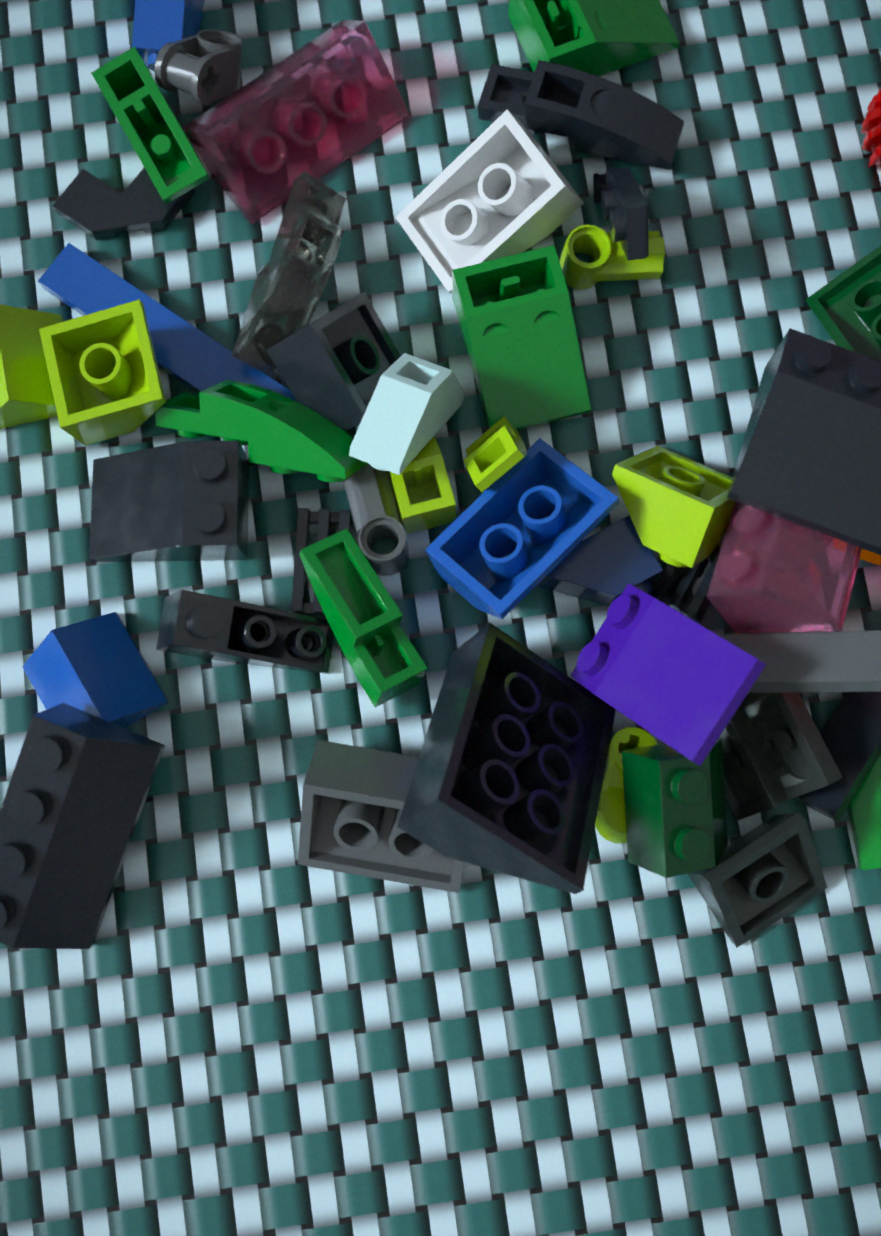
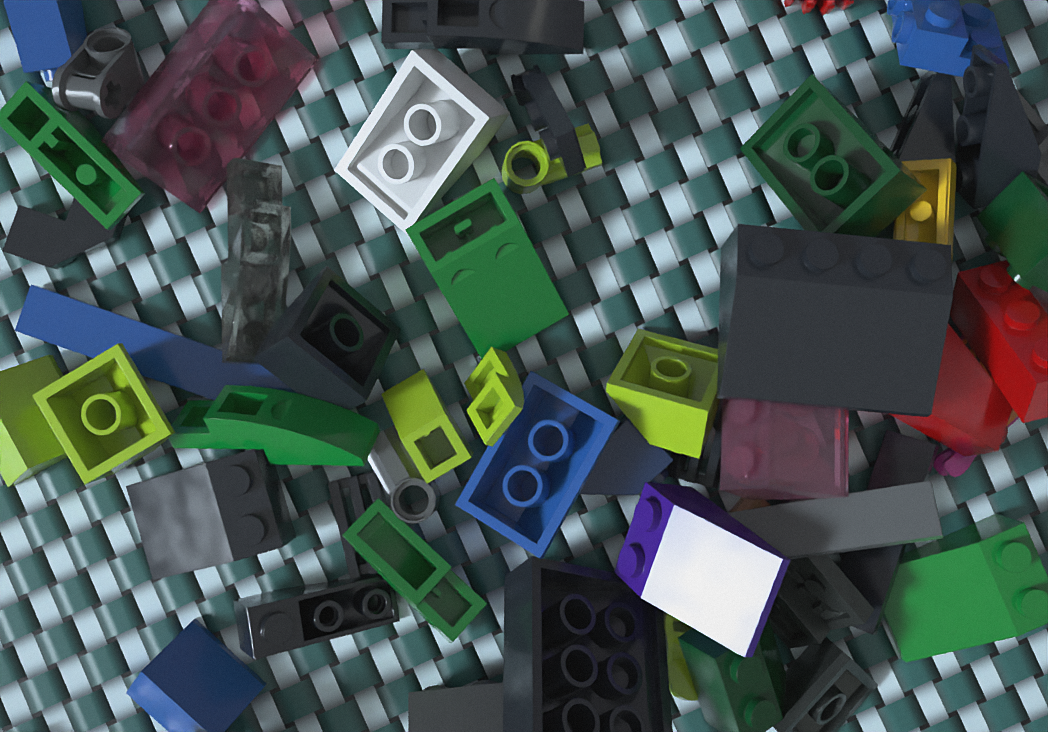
camera: 15 degrees left, 10 degrees up
light aqua slope [349,353,464,475] -> none

